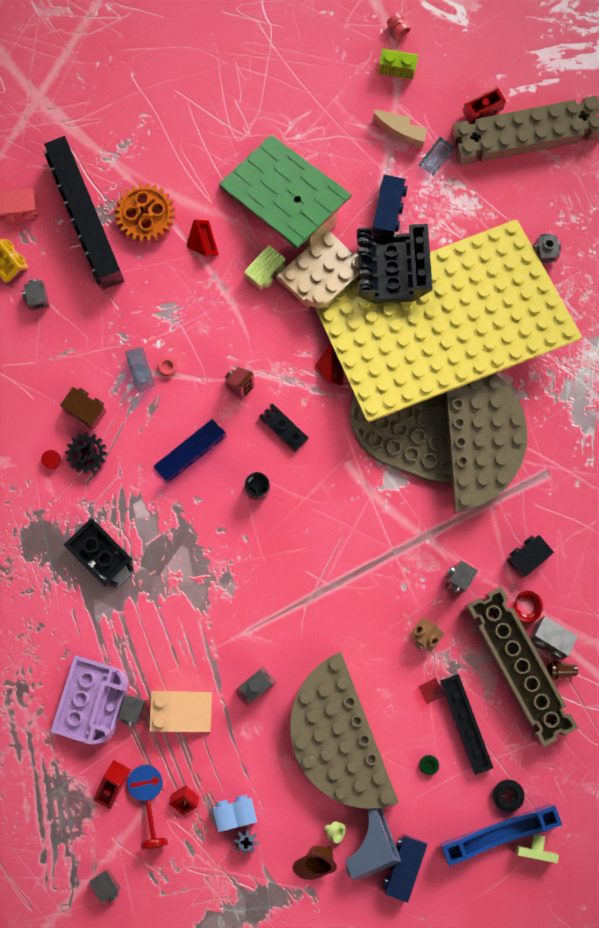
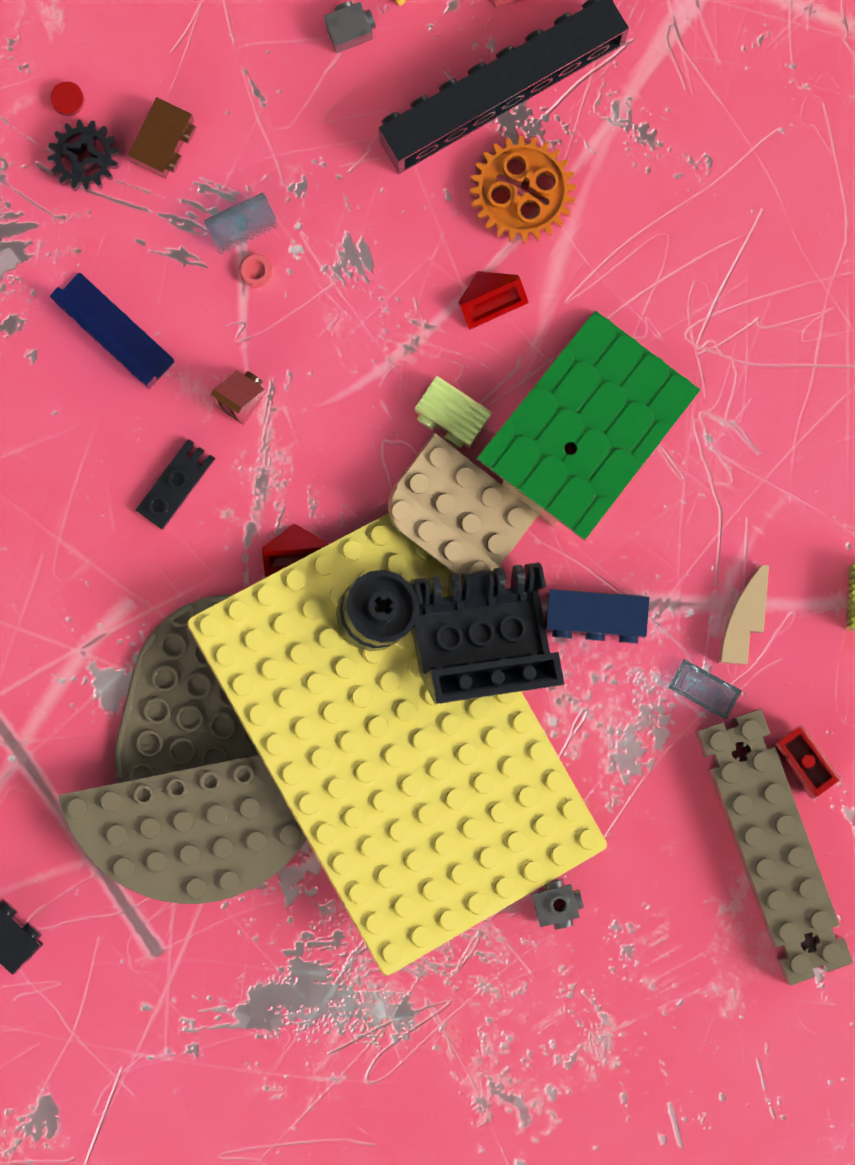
camera: 85 degrees right, 5 degrees up
black wheel [245,472,270,500] -> none
none -> black wheel [336,570,419,651]

